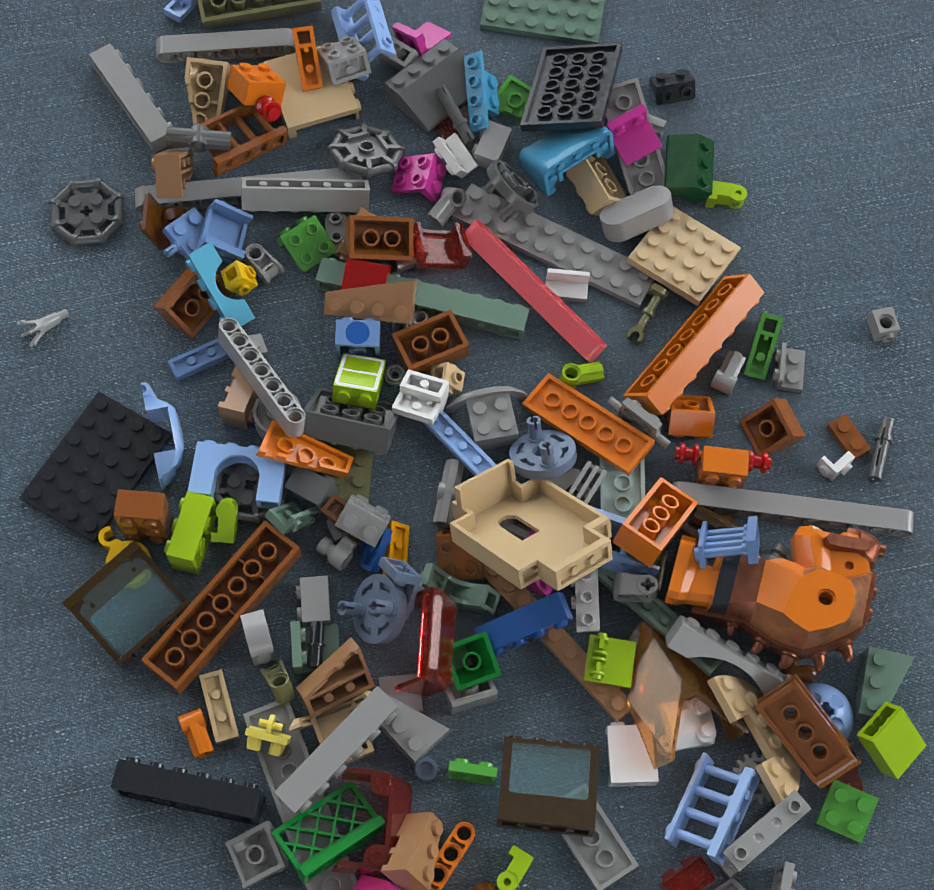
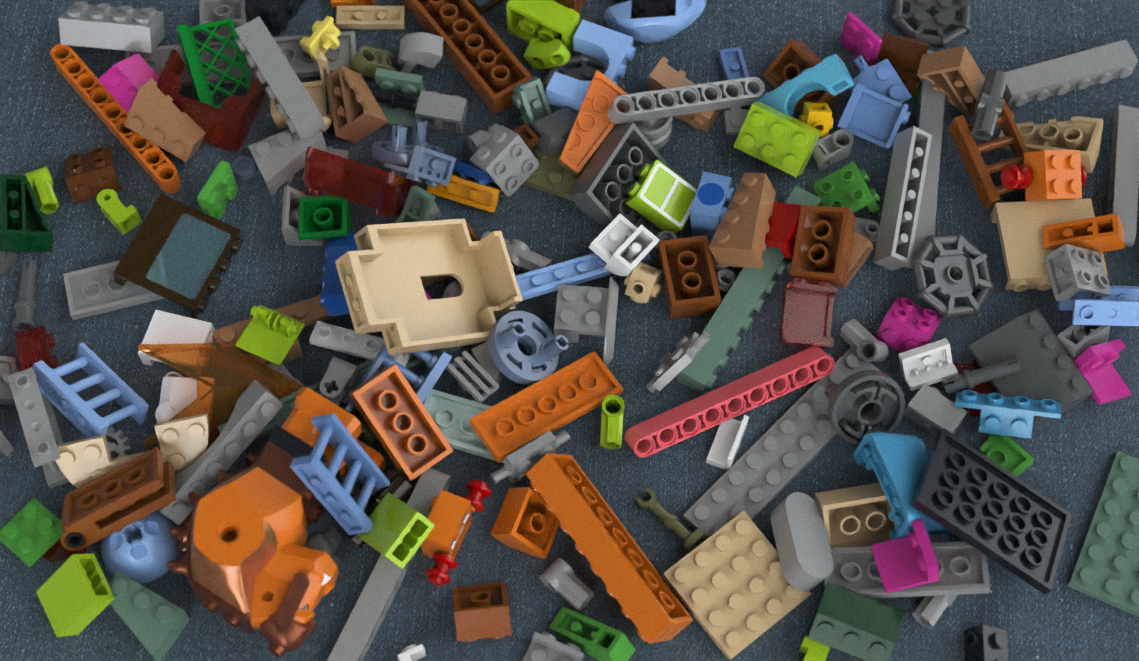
camera: 110 degrees right, 5 degrees down
none -> lime brick [356,492,435,569]
none -> light grey plate [646,331,711,393]
none -> lime brick [733,101,822,177]
none -> dark pink bracket [840,12,882,67]

